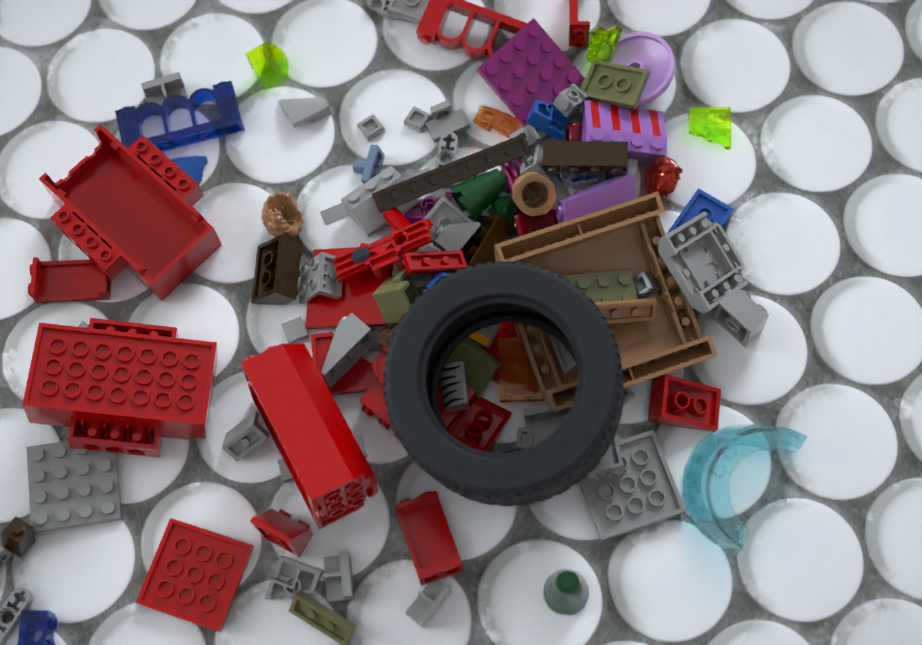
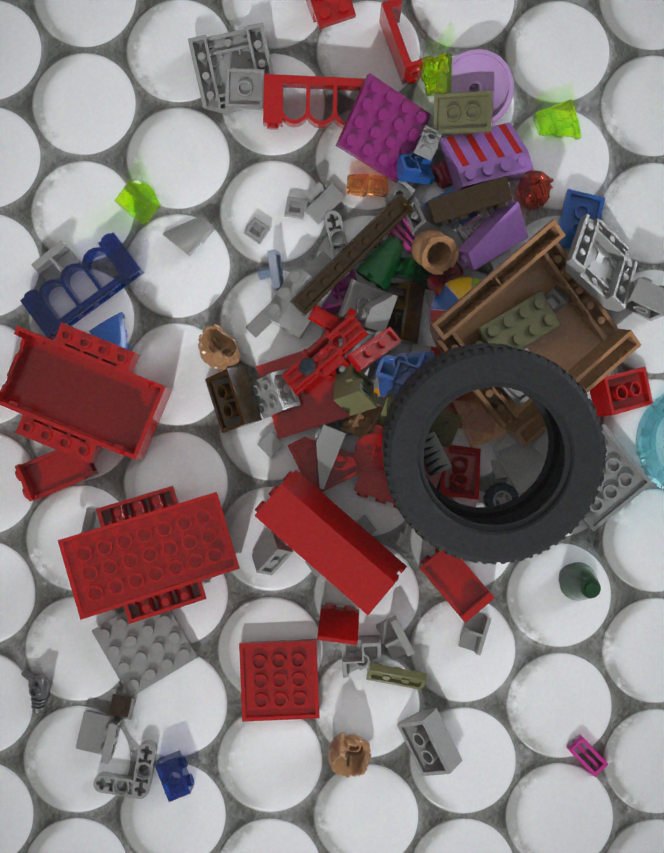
camera: 25 degrees left, 20 degrees up
medium nougat tile [594,298,657,324] -> none

